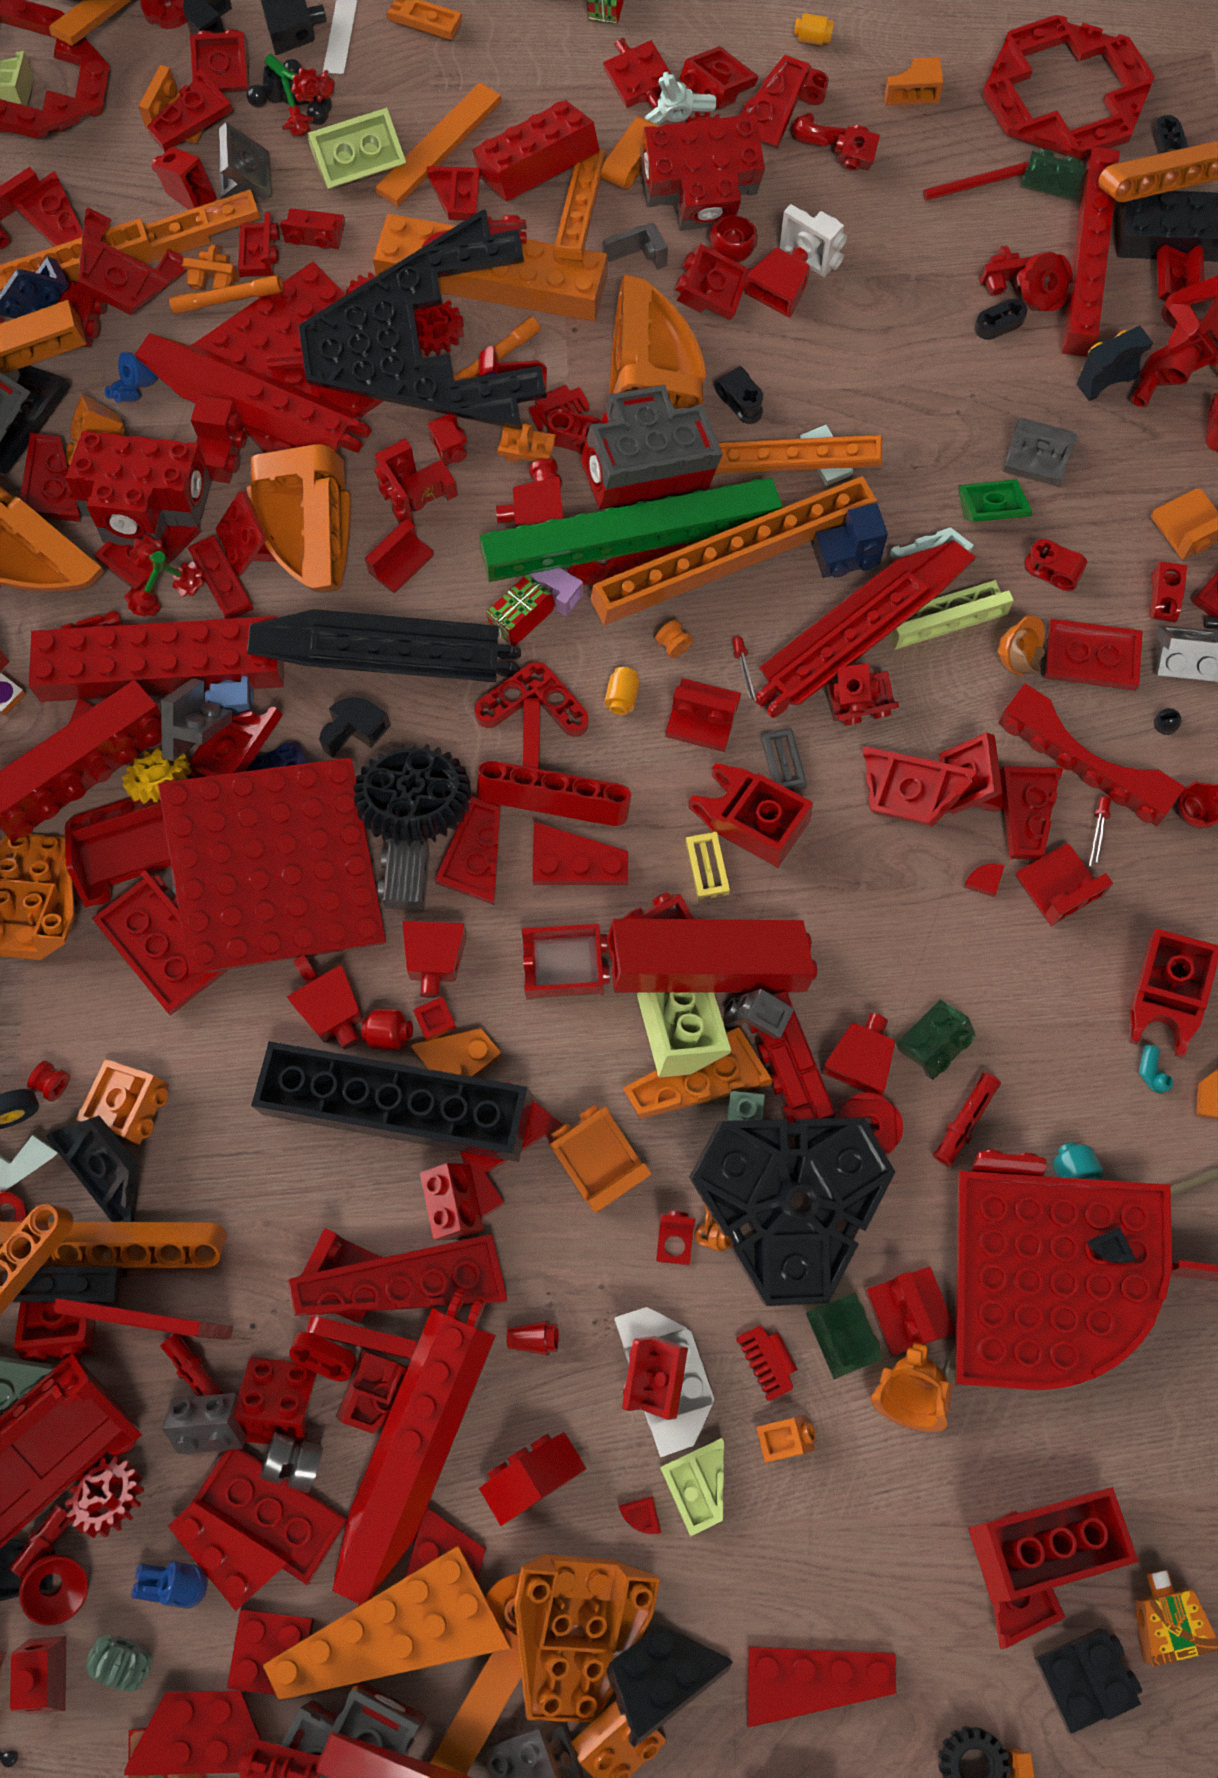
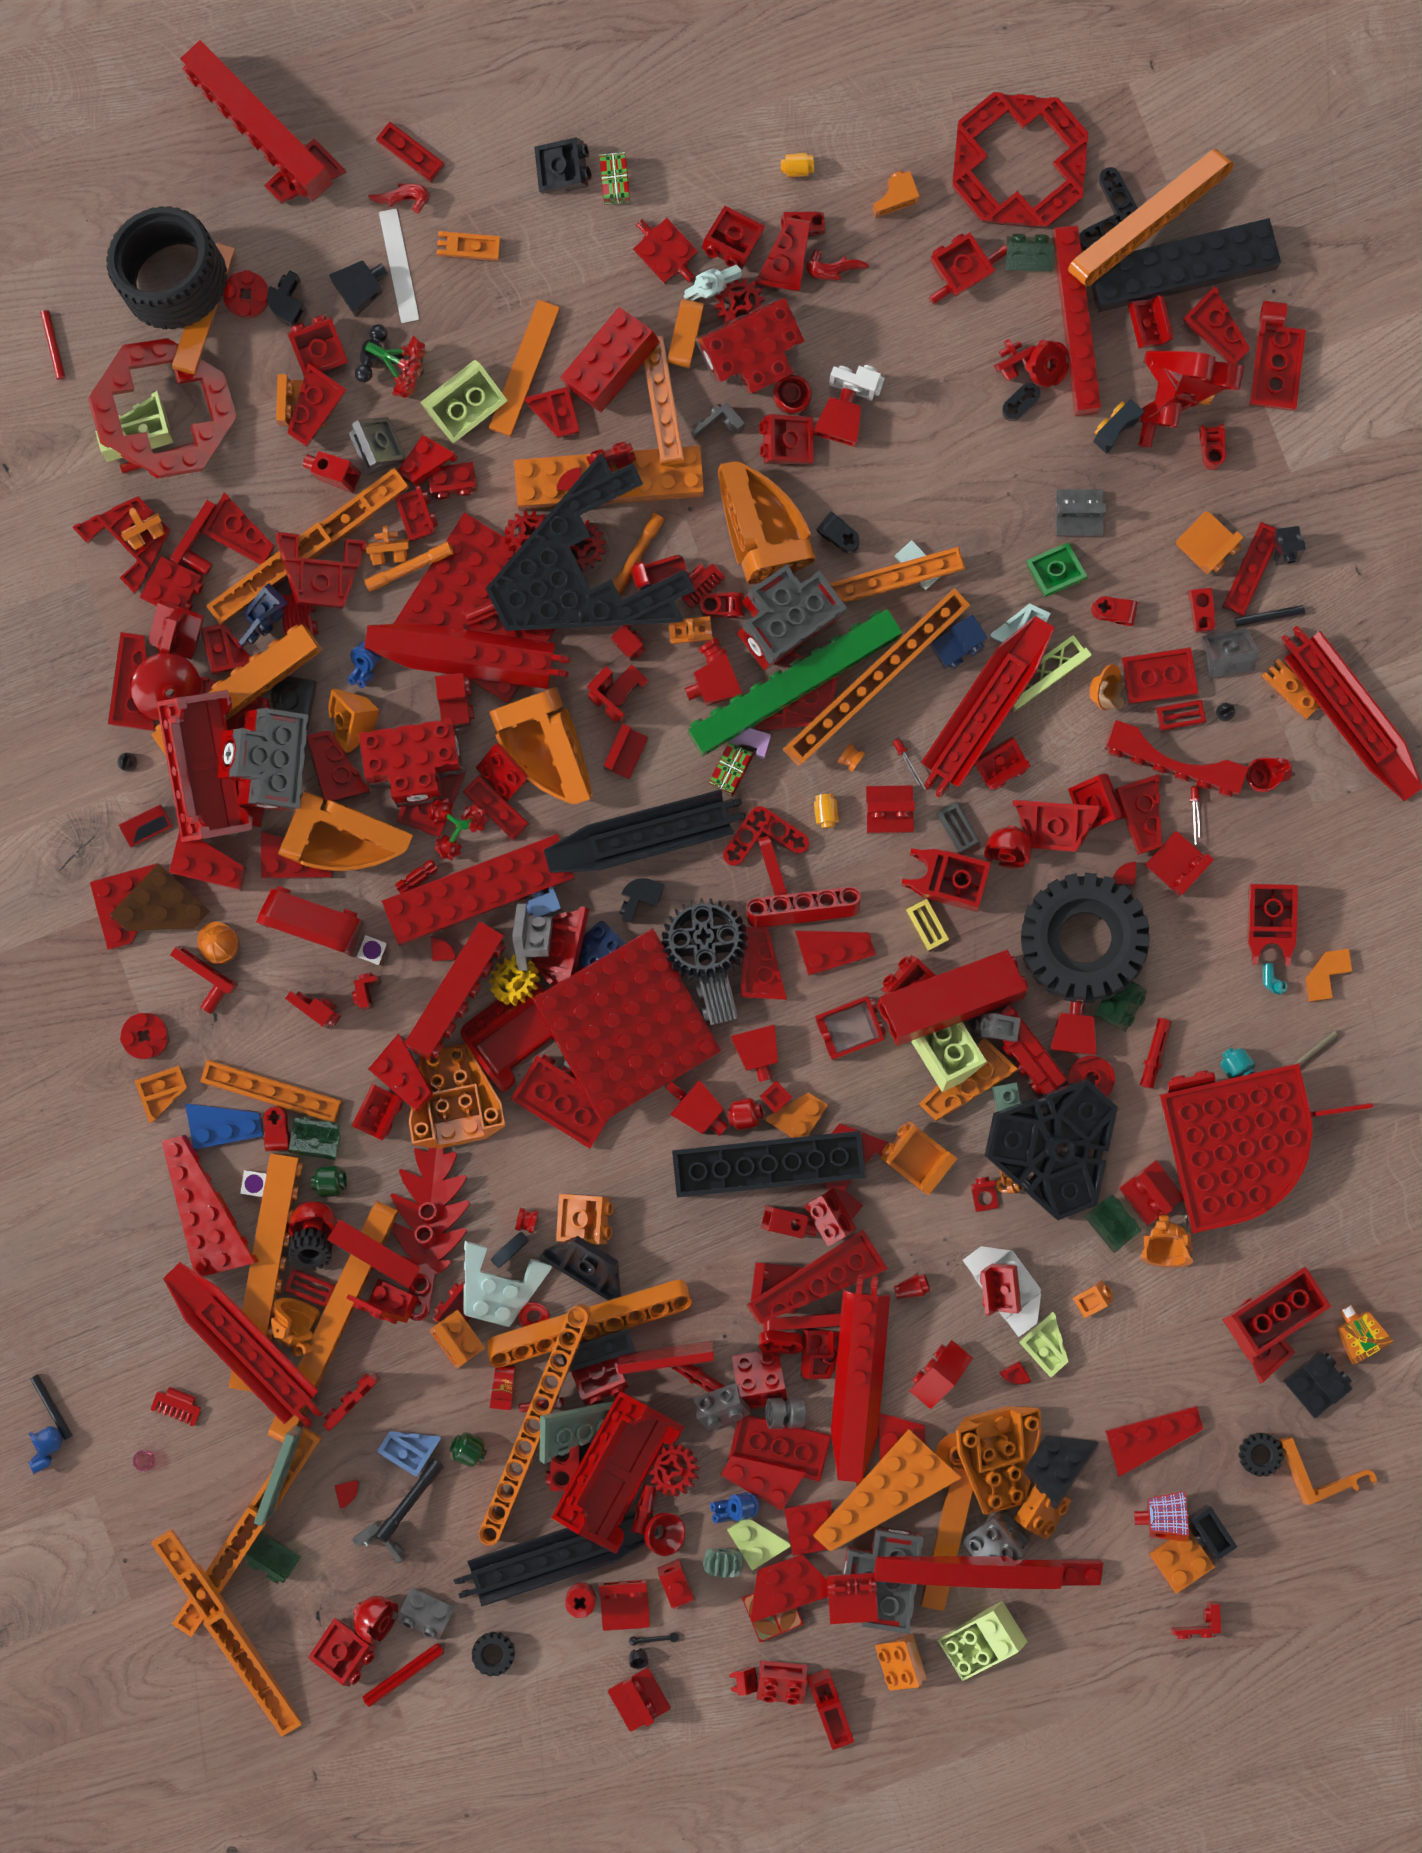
camera: 20 degrees left, 15 degrees up
red piece [736,1325,798,1401] -> none
red brick [834,663,881,714] -> none
red brick [835,125,880,171] -> none
black tile [1086,1227,1136,1264] -> none
none -> red wing [397,435,458,486]
none -> yellowish green wing [727,1519,791,1570]
none -> red torso [760,1205,818,1239]
none -> red plate [930,232,995,297]
none -> red cylinder [984,825,1032,869]
none -> black tyre [1021,872,1150,1003]
none -> red tile [1155,699,1206,731]

